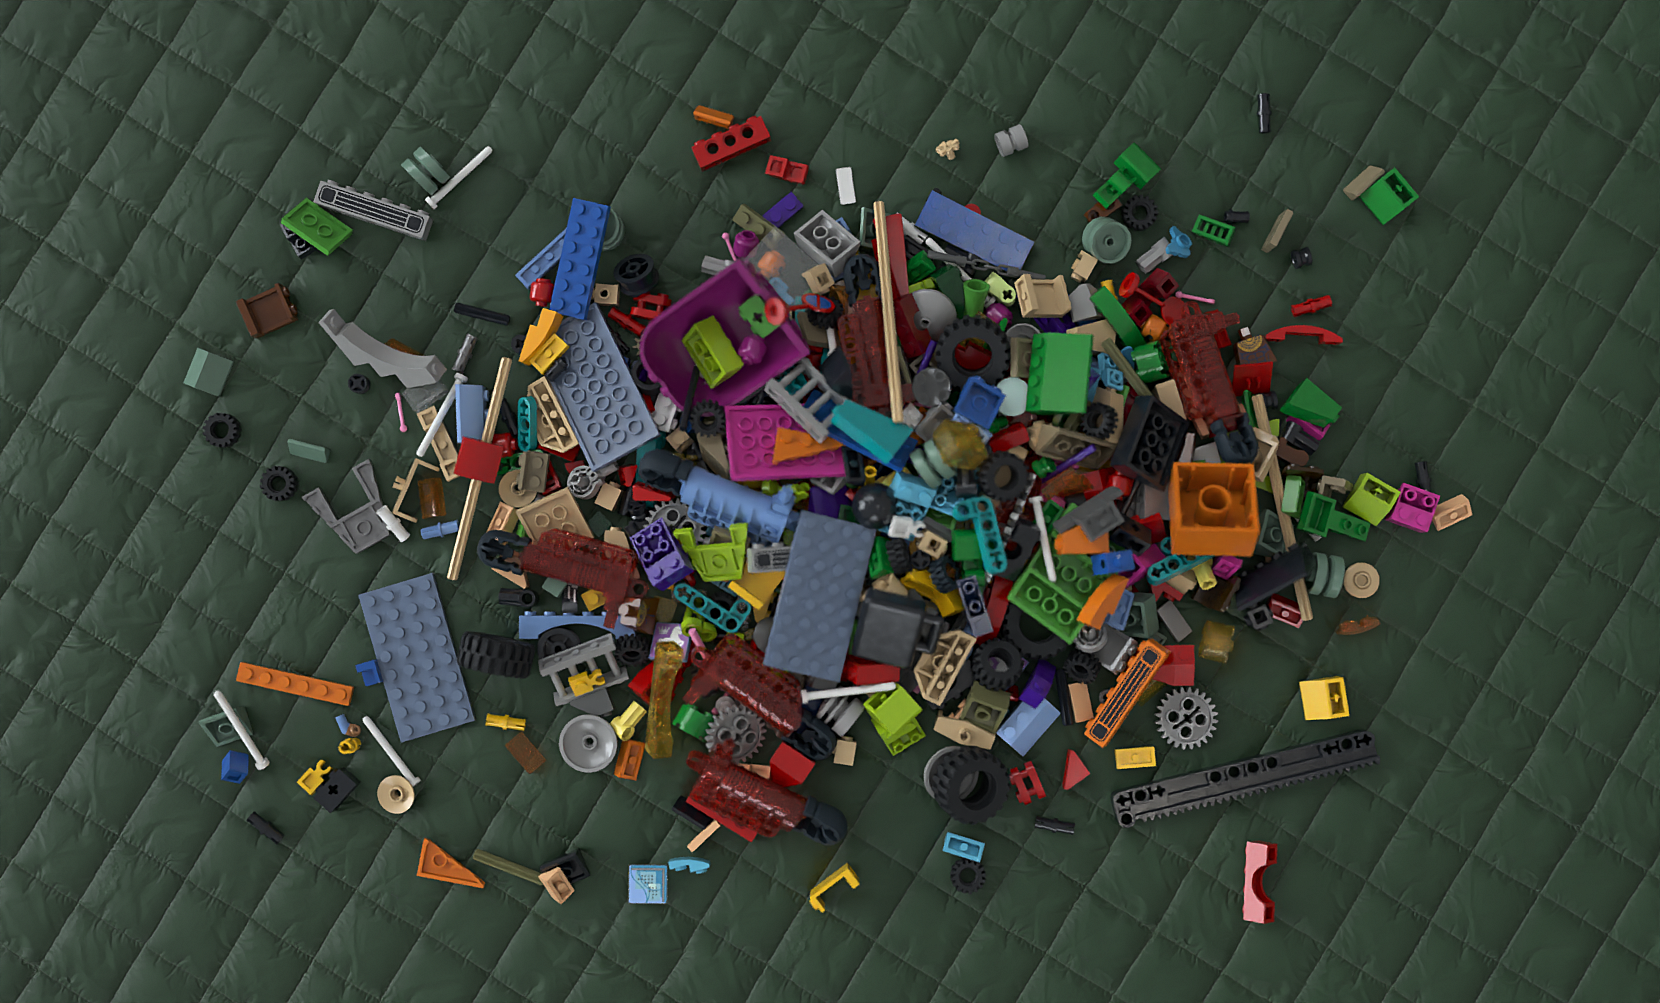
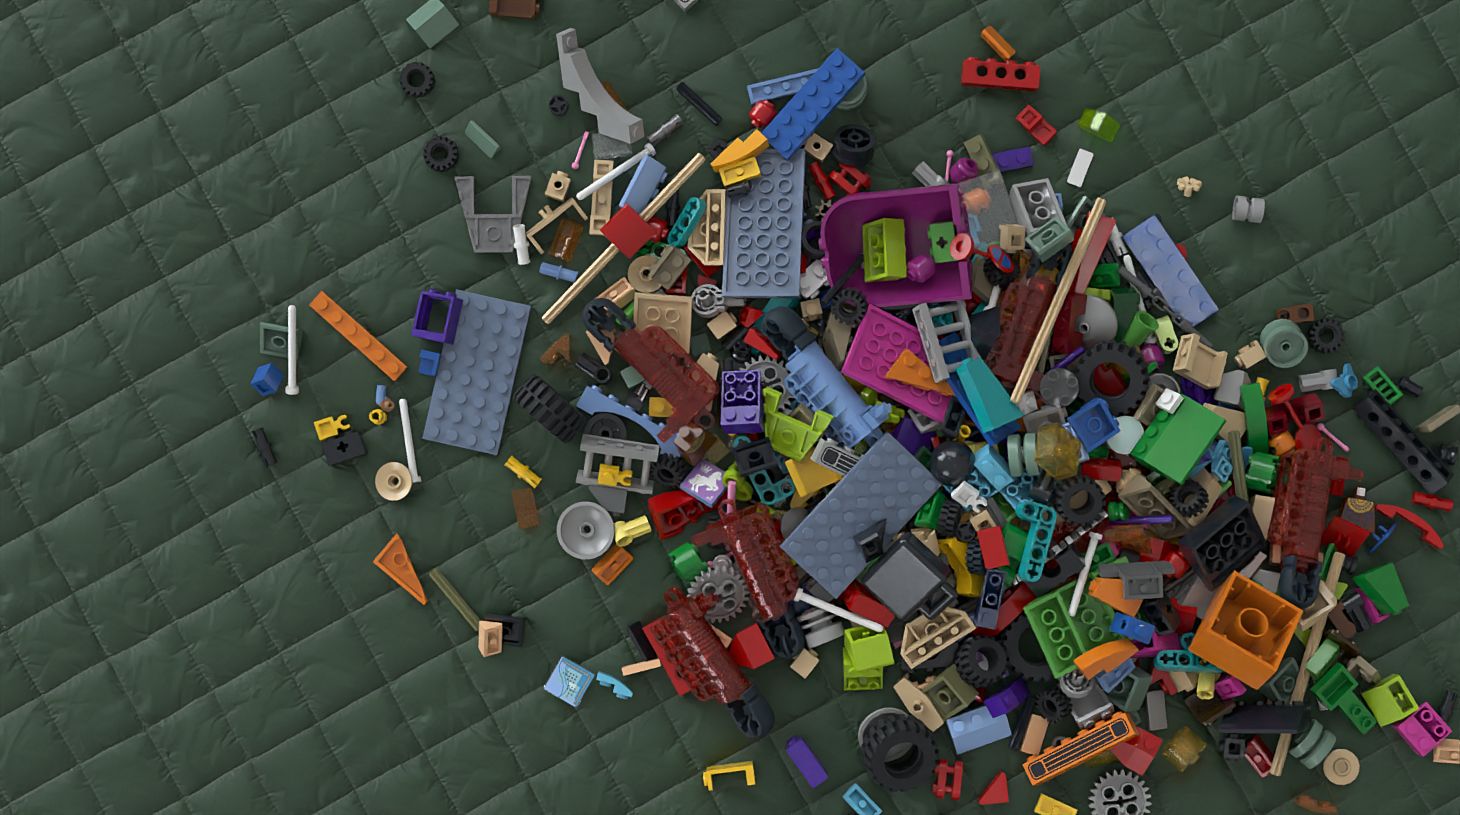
camera: 30 degrees right, 0 degrees up
clear yellow arch [645,641,684,759] -> none
green plate [1093,142,1161,209] -> none
none -> dark purple window [411,289,463,345]
none -> clear orange slope [539,332,571,365]
none -> tan brick [545,171,571,202]
none -> black slope [732,437,778,477]
none -> dark purple window [785,735,829,788]
none -> black slope [853,518,887,563]
none -> red slope [977,526,1010,569]
none -> sand green slope [1025,216,1074,263]
none -> clear neon green slope [1077,108,1120,142]
none -> white plate [1155,388,1184,414]
none -> black brick [1353,389,1454,494]
none -> blue piece [1368,522,1398,554]

